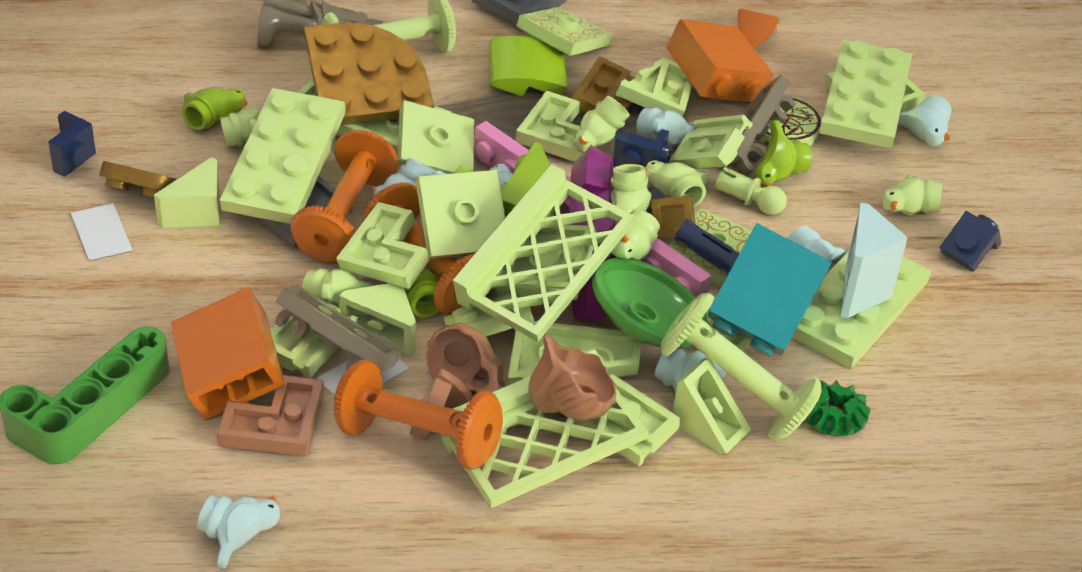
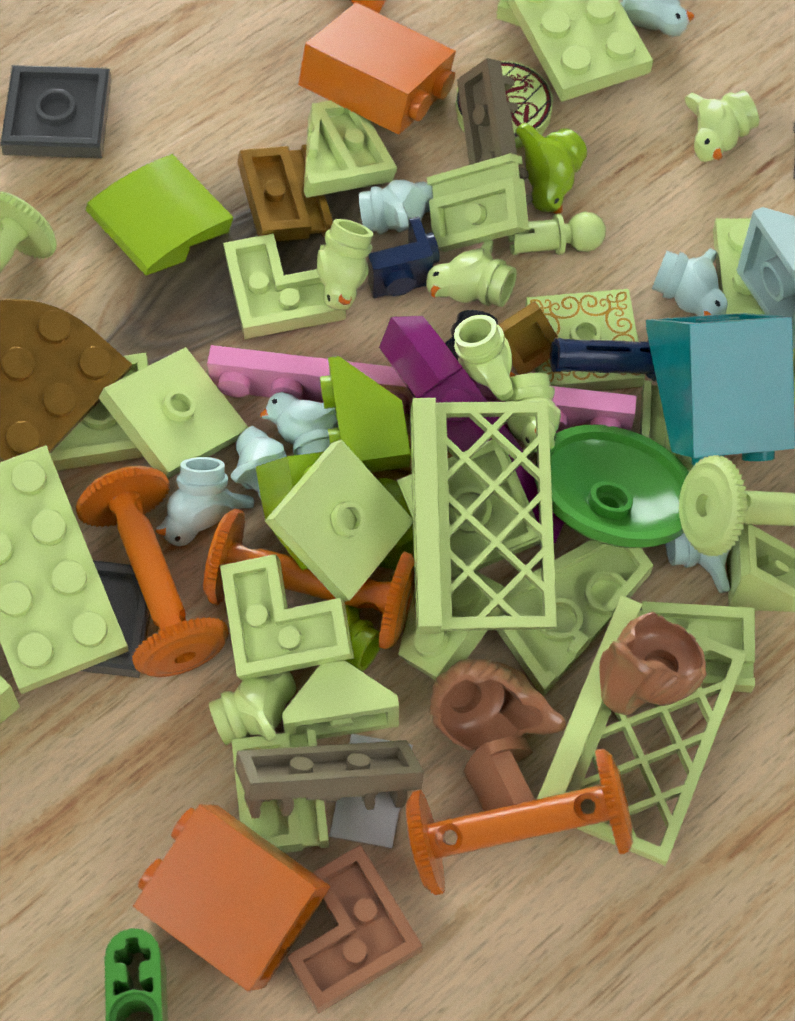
camera: 35 degrees left, 20 degrees up
yellowish green plate [516,7,613,56] -> none

